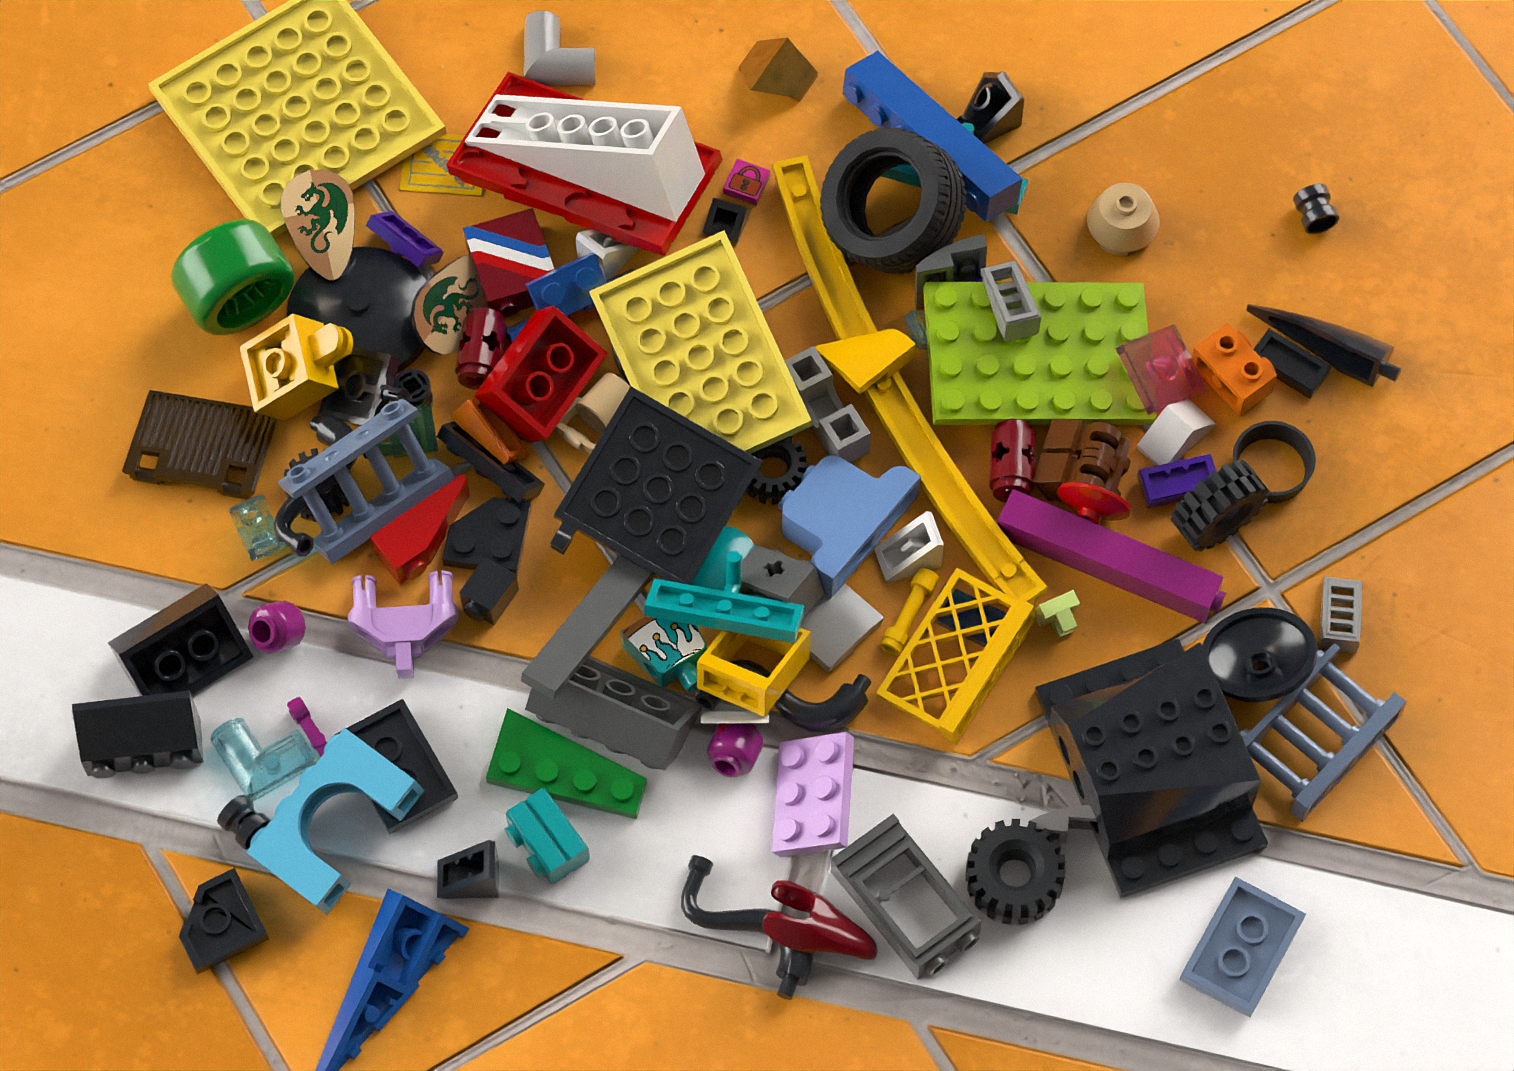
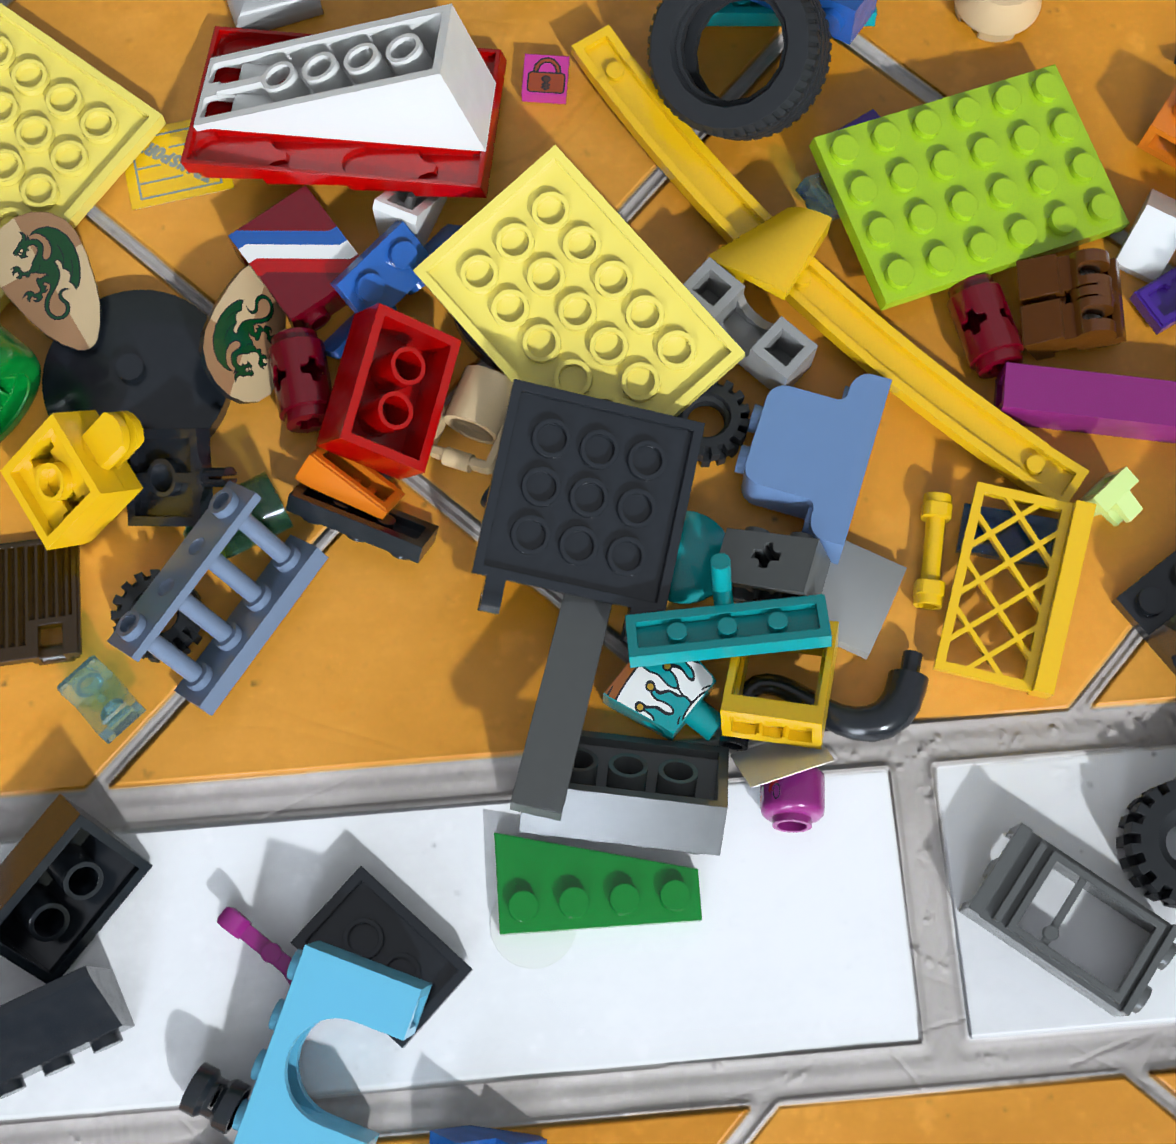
camera: 20 degrees left, 10 degrees up
clear light blue brick [210,718,317,802] -> none
magenta head [248,601,306,654] -> none
black animal [274,415,357,557] -> none
lavender connector [348,570,459,679] -> none
dark purple plate [366,211,444,267] -> none
red slope [370,473,470,585] -> none
black wheel [393,369,433,419] -> none
black slope [437,840,499,899] -> none
black plate [442,497,532,576] -> none
black brick [459,557,519,626] -> none
teal brick [504,788,590,884] -> none
black animal [681,855,813,1000] -> none
black slope [703,198,751,243] -> none
dark red animal [762,880,878,960] -> none
lavender plate [772,732,854,857] -> none
white slope [874,511,944,582] -> none
dark grey slope [915,234,987,310] -> none
light grey slope [980,261,1041,342] -> none
red dish [1057,482,1131,524] -> none
clear pink plate [1115,324,1207,415] -> none

